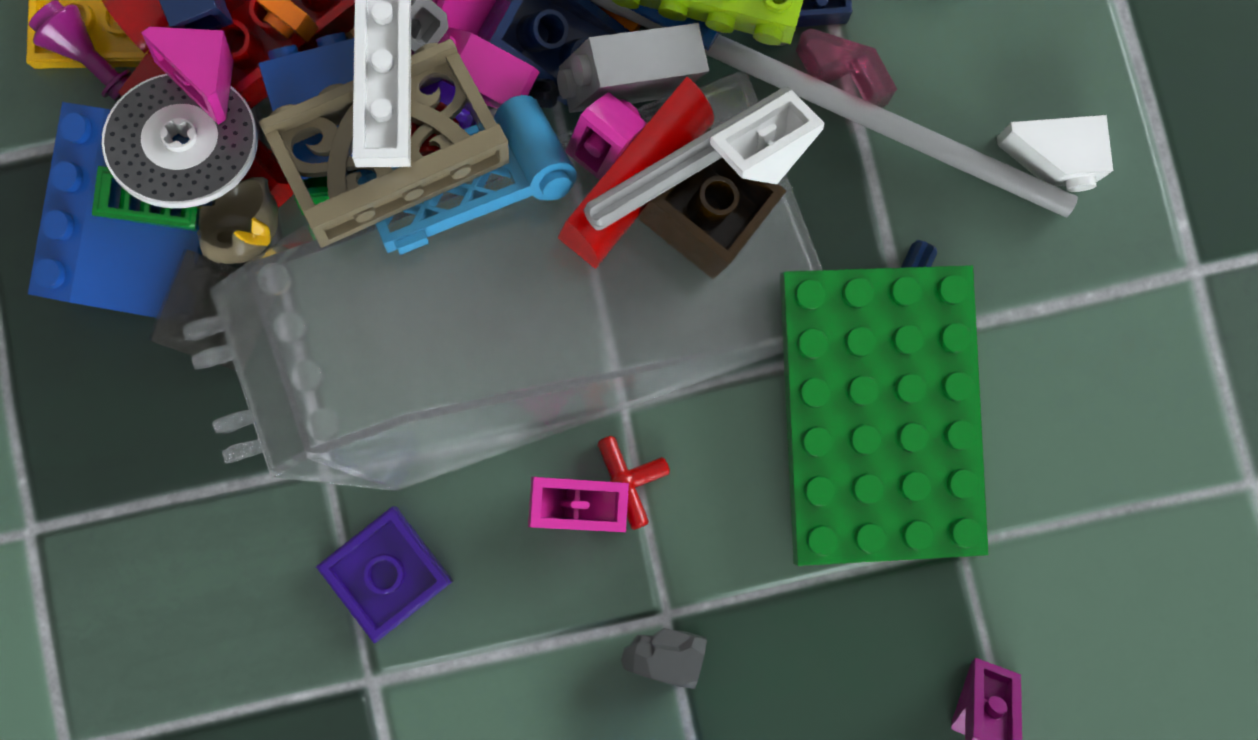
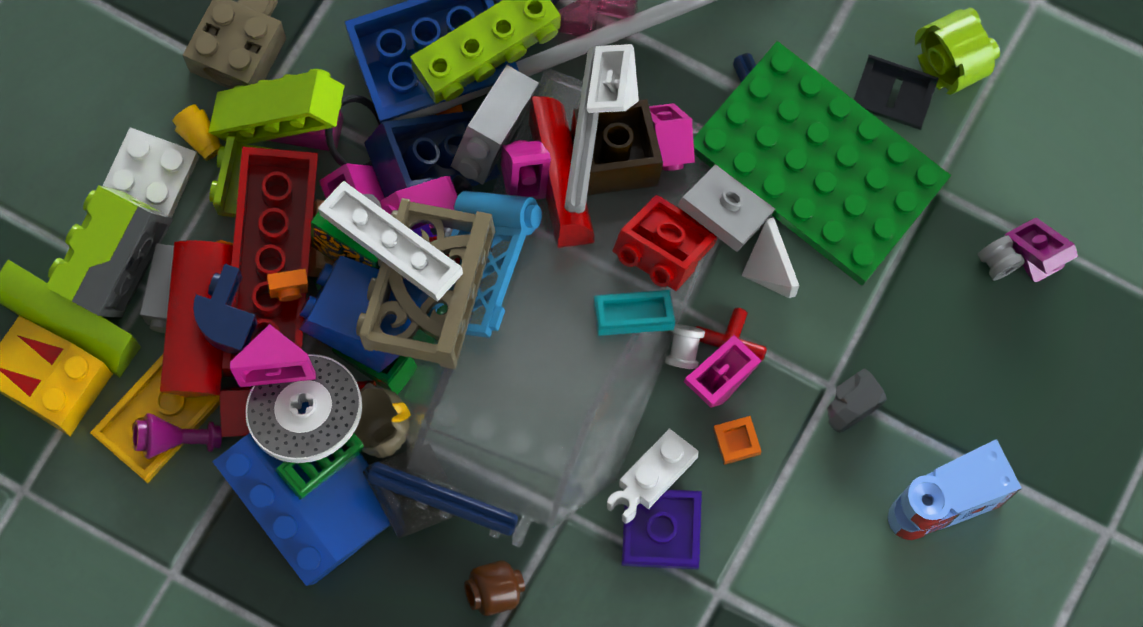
camera: 50 degrees left, 10 degrees down
none -> dark blue axle [368,462,518,536]
none -> reddish brown head [464,560,525,616]
none -> teal tile [593,290,675,336]
none -> white plate [607,428,699,524]
none -> red plate [612,194,718,291]
none -> dark pink slope [649,103,695,171]
none -> white bush [665,324,705,369]
none -> light grey plate [677,164,775,252]
none -> orange plate [713,416,762,465]
none -> white slope [741,217,799,298]
none -> black piece [854,54,939,130]
none -> lime brick [915,8,1000,95]
none -> light grey wheel [977,235,1025,281]

